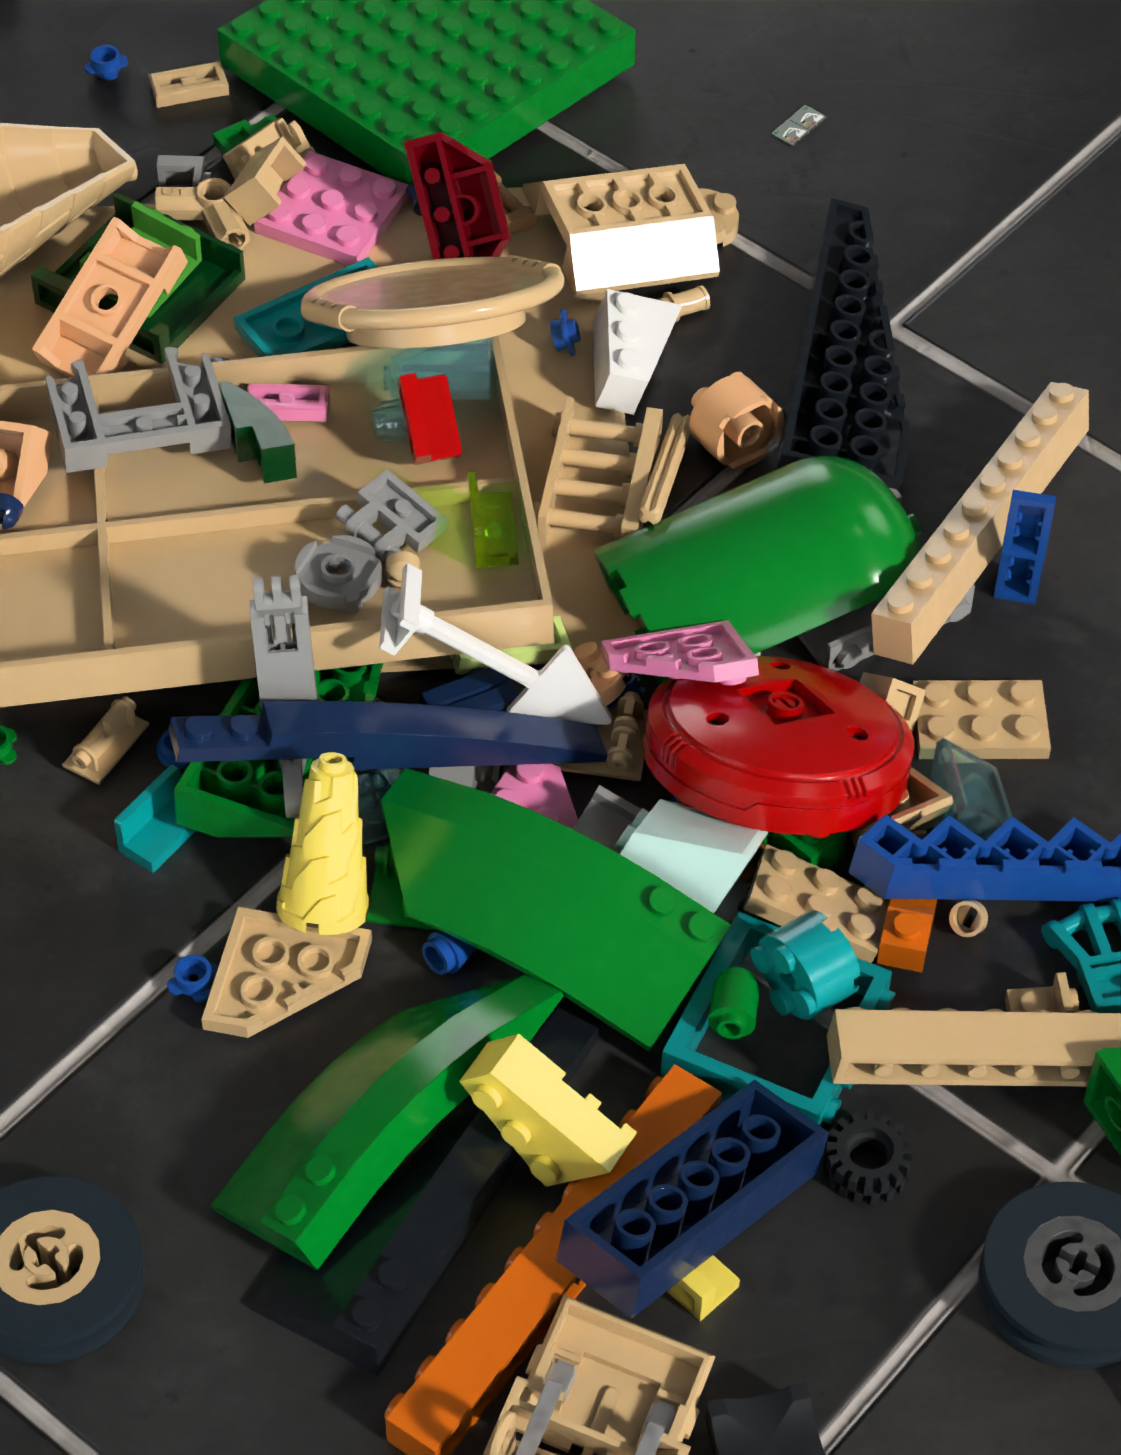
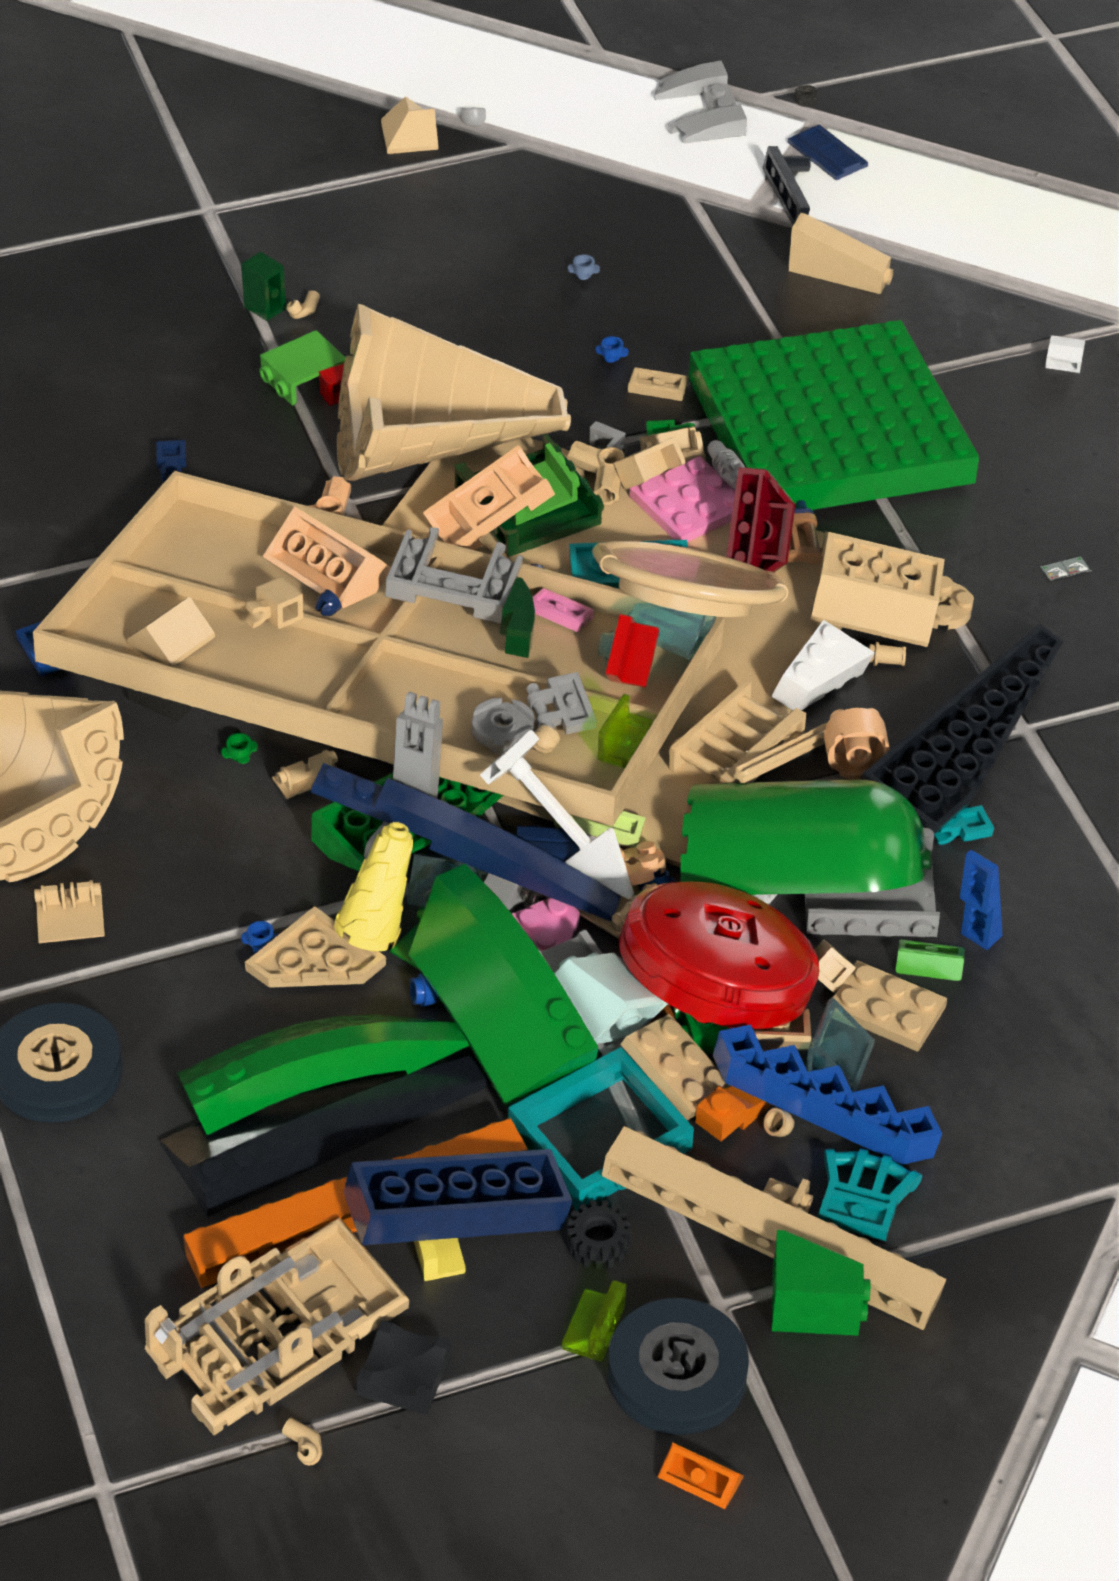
camera: 30 degrees right, 5 degrees down
teal panel [114,764,196,874] -> none
light yellow wedge [459,1034,637,1187] -> none
blue plate [550,309,581,356] -> none
bright pink plate [601,620,759,685] -> none
green brick [708,967,760,1039] -> none
teal brick [750,910,861,1020] -> none
tan brick [871,382,1089,665] -> none
none -> clear neon green panel [562,1280,626,1362]
none -> light grey hinge [707,440,745,489]
none -> bright green slope [896,939,965,981]
none -> teal plate [934,805,994,845]

